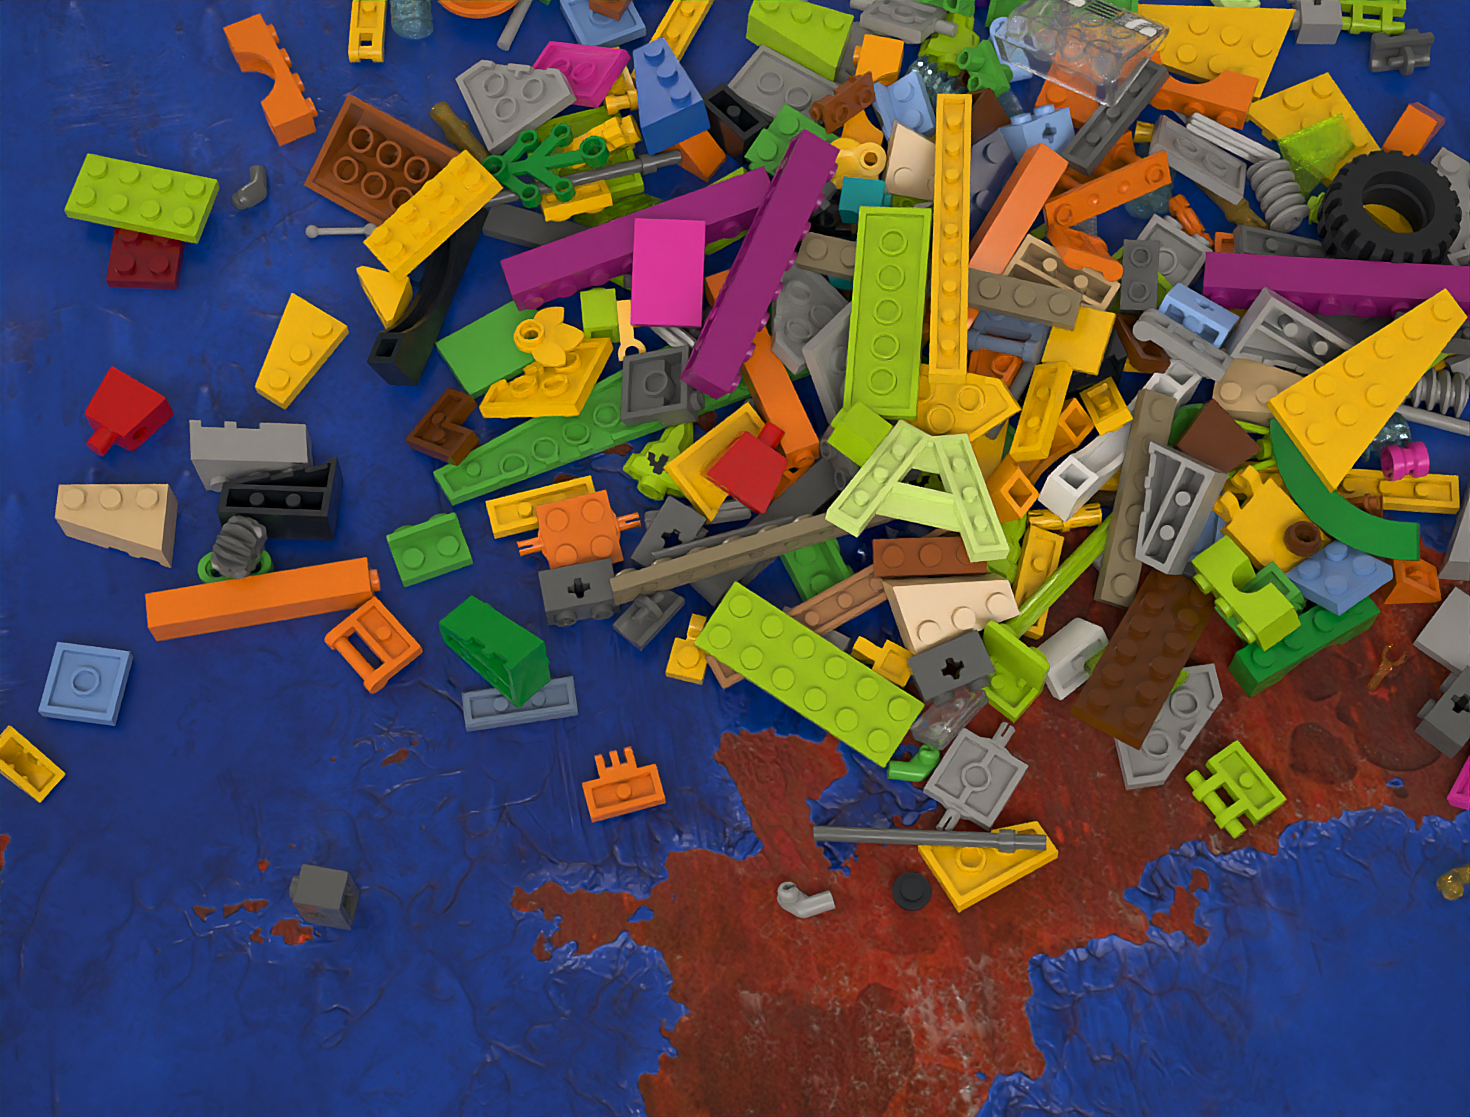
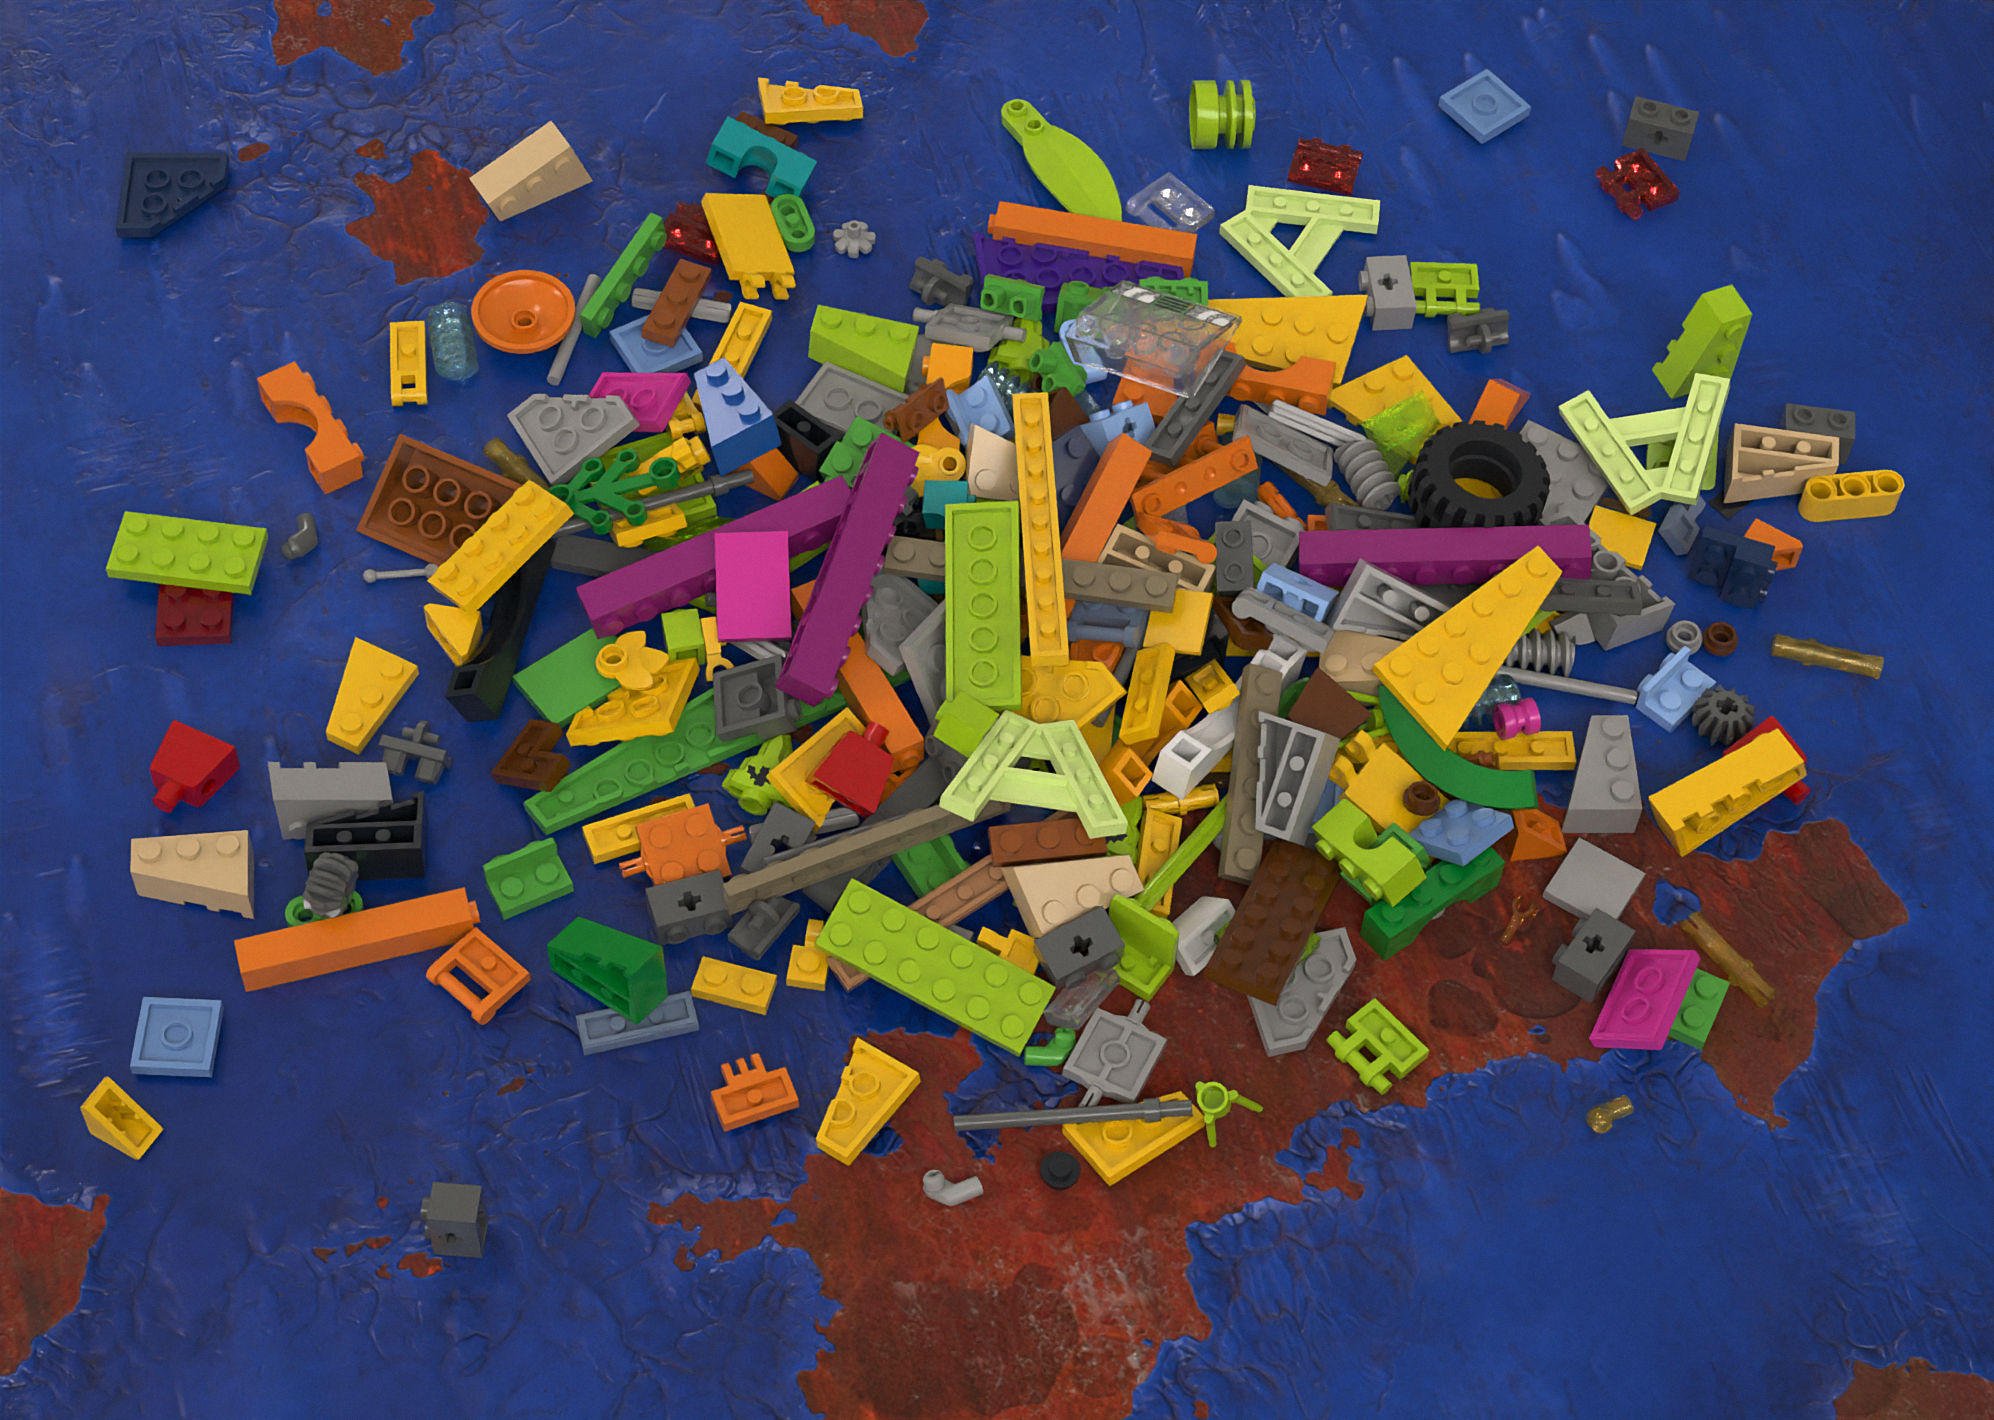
camera: 10 degrees left, 10 degrees down
none -> dark grey hips [379,720,454,785]
none -> yellow plate [691,956,777,1015]
none -> yellow wing [816,1037,921,1166]
none -> lime plant [1195,1082,1263,1147]

